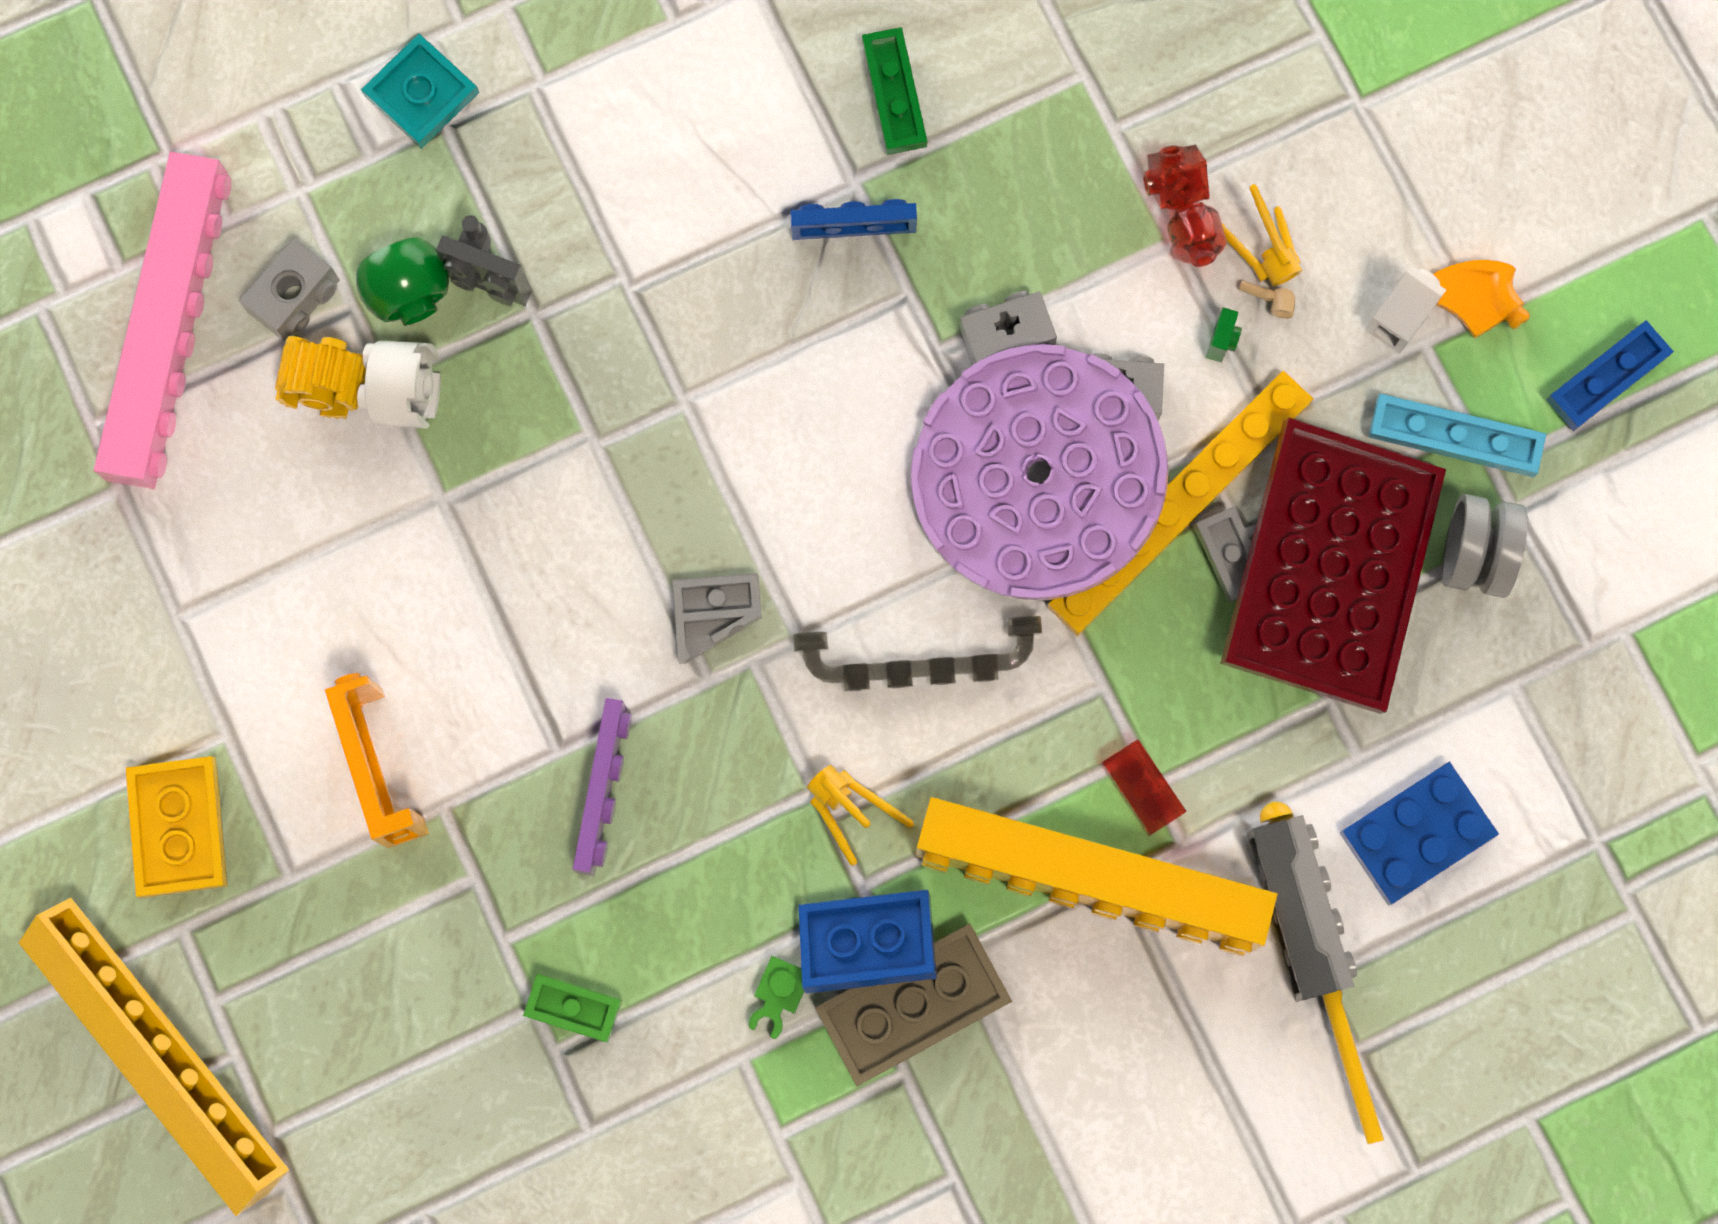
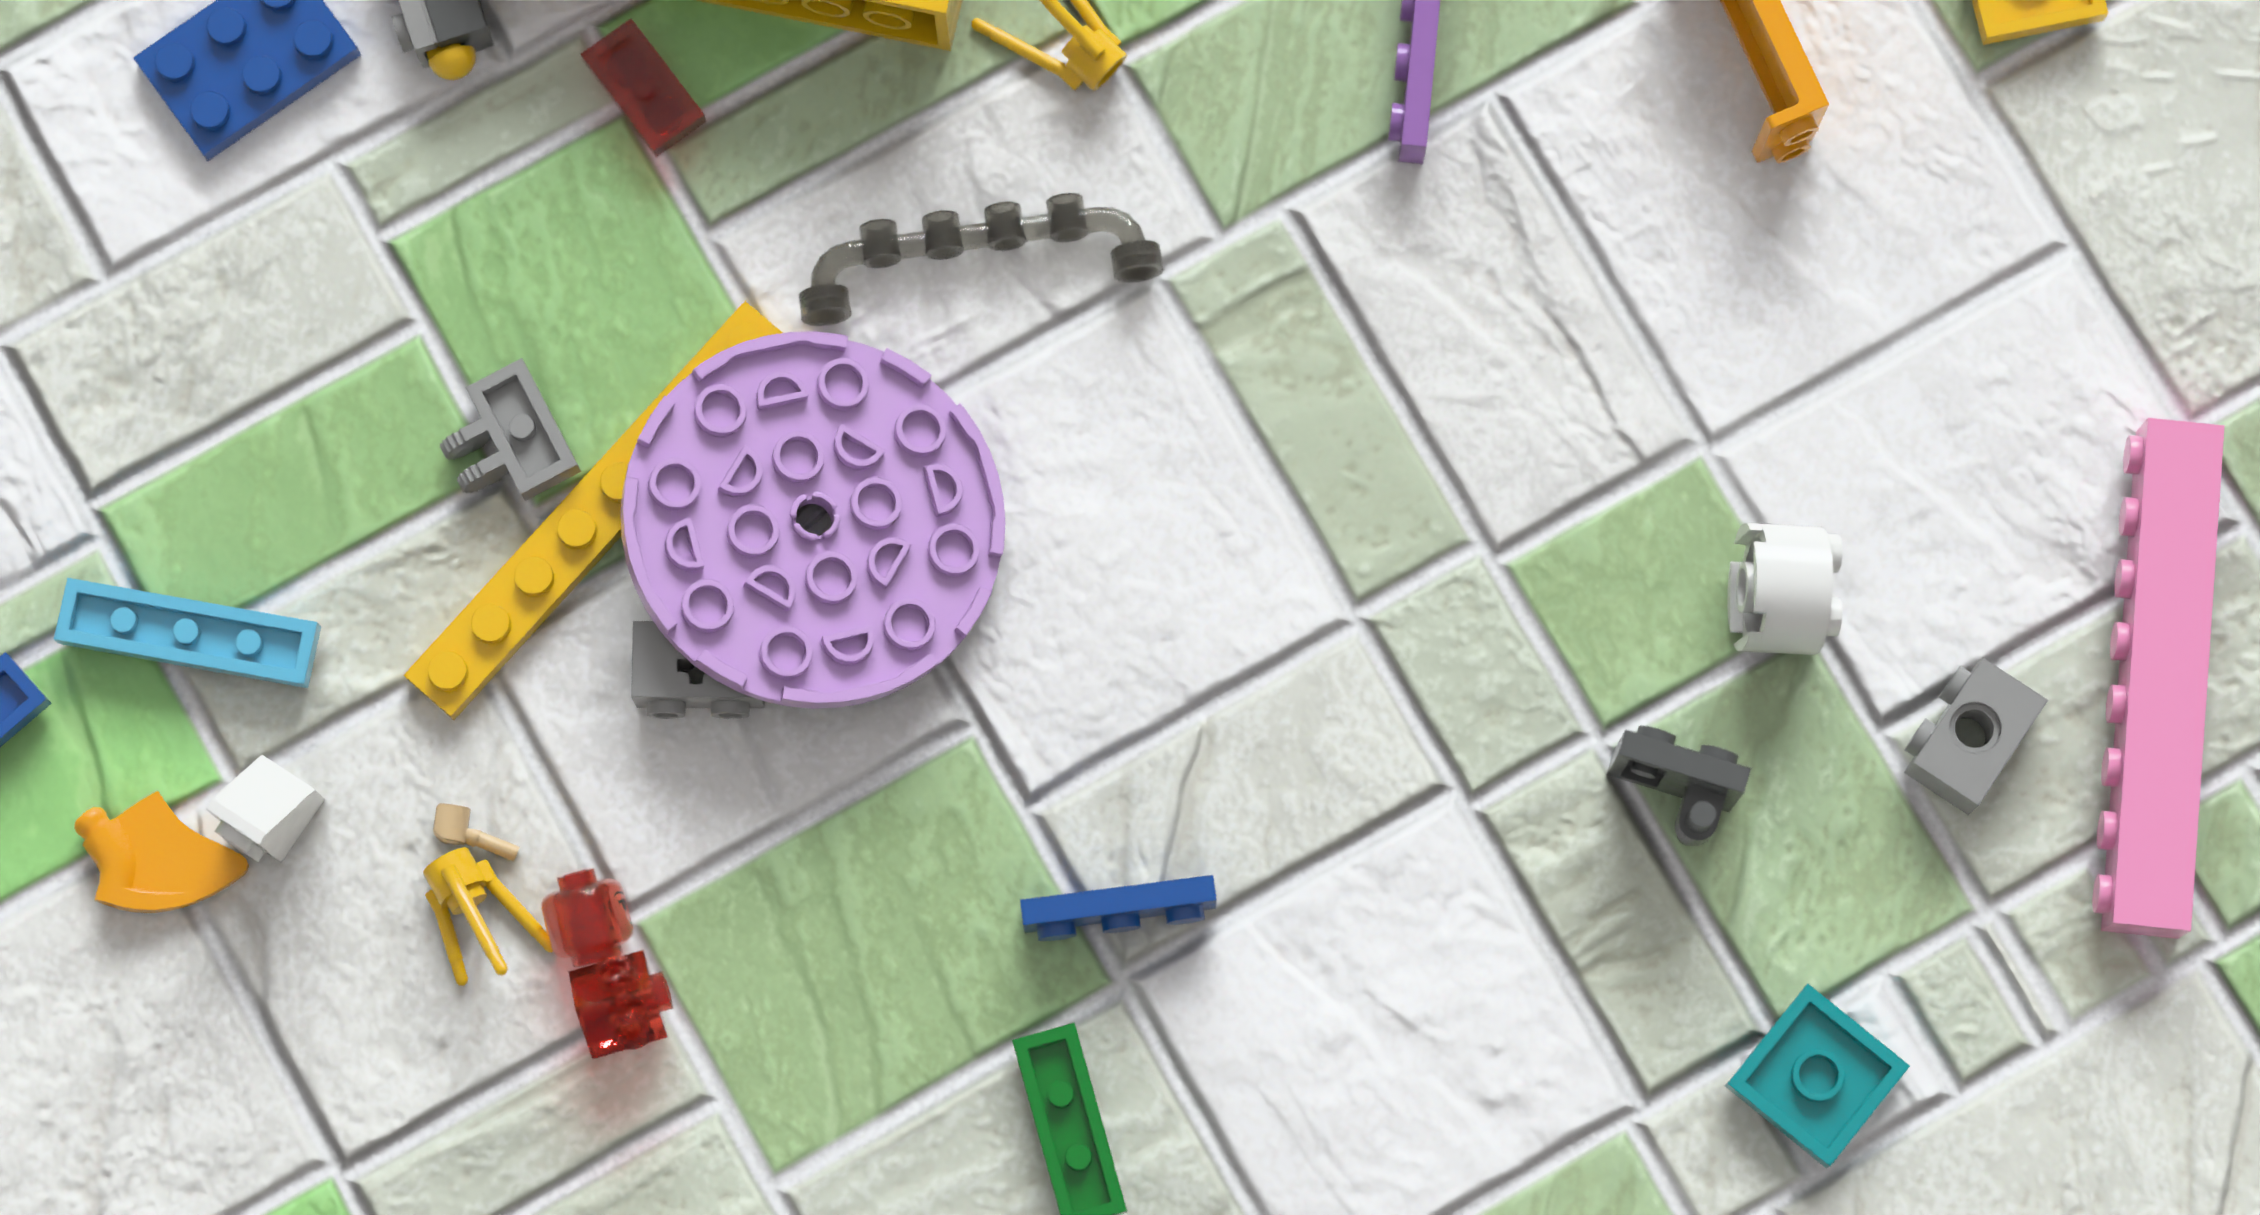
camera: 175 degrees right, 0 degrees up
yellow brick [275,336,366,419] -> none
green wheel [356,237,449,326] -> none
light grey wing [672,573,762,664] -> none
light grey brick [959,291,1057,365] -> none
green plate [1206,307,1242,363] -> none
dark red plate [1220,417,1446,714] -> none
light grey wheel [1442,493,1528,598] -> none

